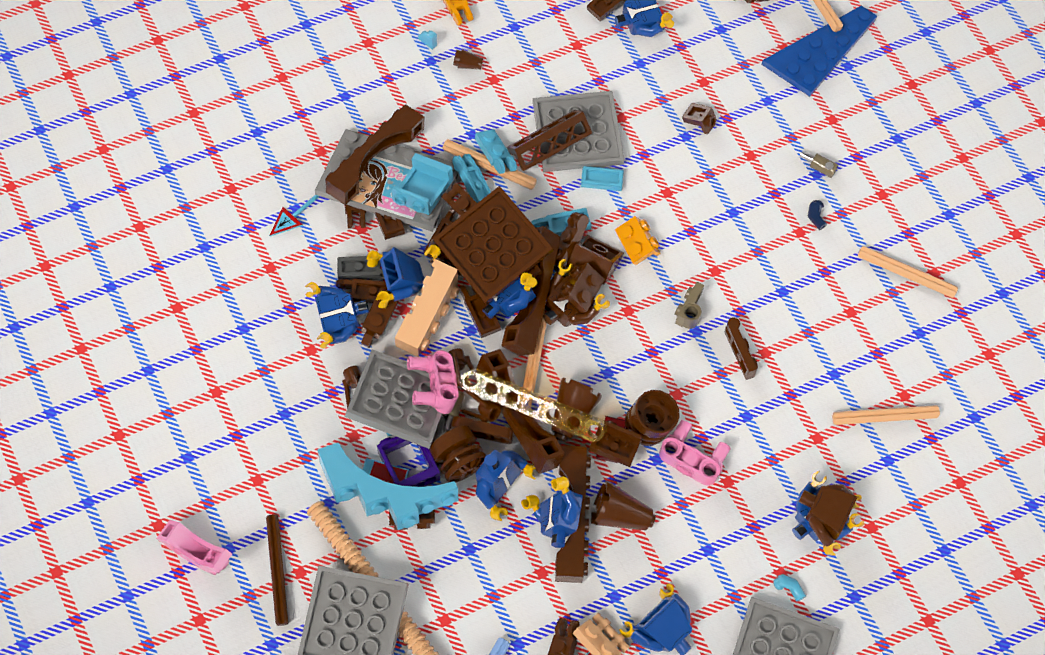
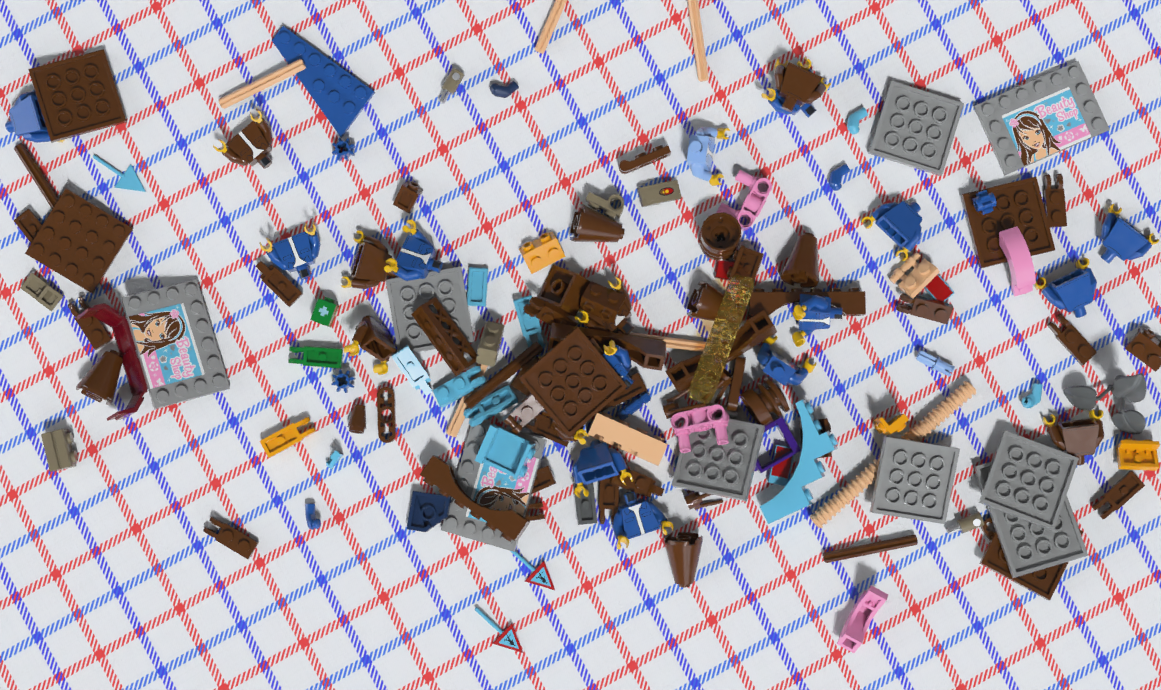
camera: 90 degrees left, 20 degrees up
none -> green hinge [288,346,343,369]
none -> blue arm [305,503,321,530]
none -> green brick [310,297,339,328]
none -> blue gear [331,370,356,393]
none -> blue gear [332,138,355,162]
none -> reddish brown torso [341,230,397,289]
none -> reddish brown torso [344,315,397,375]
none -> reddish brown beam [377,387,396,443]
none -> blue torso [384,220,443,281]
none -> hinge [391,345,433,396]
none -> dark blue plate [407,491,452,532]
none -> reddish brown axle [464,342,543,409]
none -> piece [475,607,523,653]
none -> dark tan brick [476,321,504,367]
none -> reddish brown cone [570,204,625,242]
none -> blue axle [616,391,651,421]
none -> dark tan slope [638,180,682,207]
none -> reddish brown cone [664,532,703,588]
none -> light blue torso [687,127,730,186]
none -> blue arm [829,164,850,191]
none -> light orange bracket [873,414,909,435]

